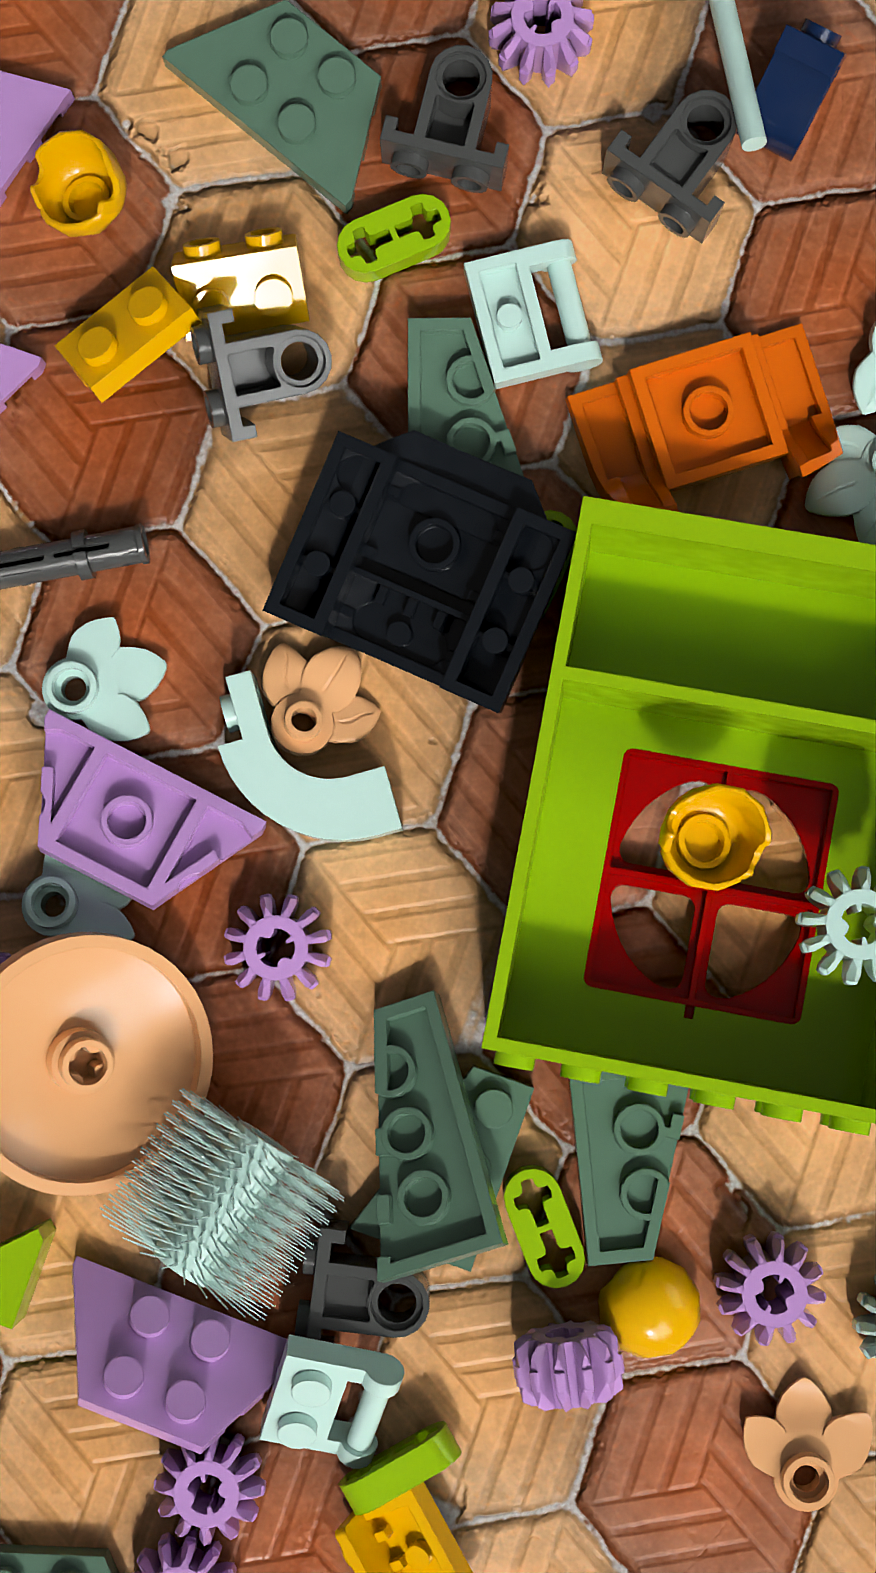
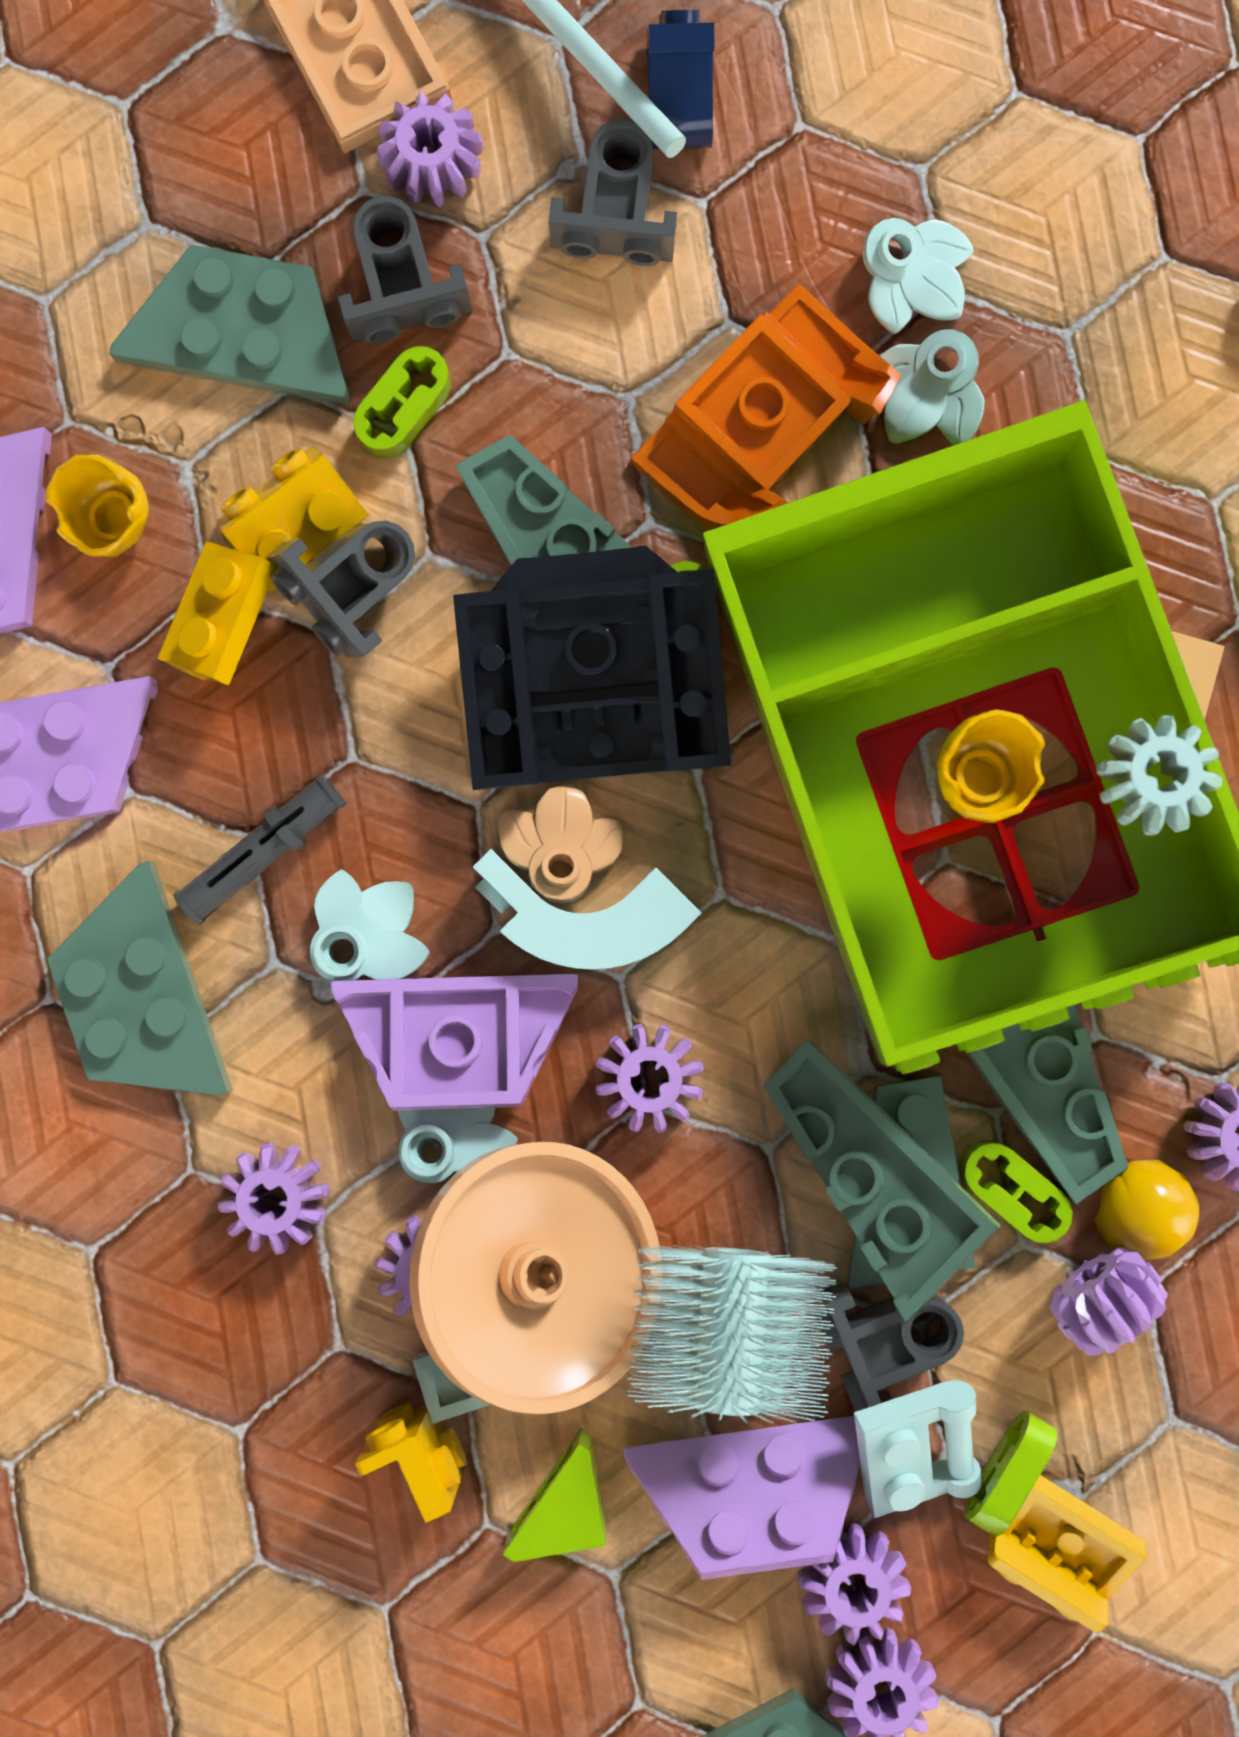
camera: 30 degrees left, 0 degrees up
light aqua plate [464,239,603,390] -> none

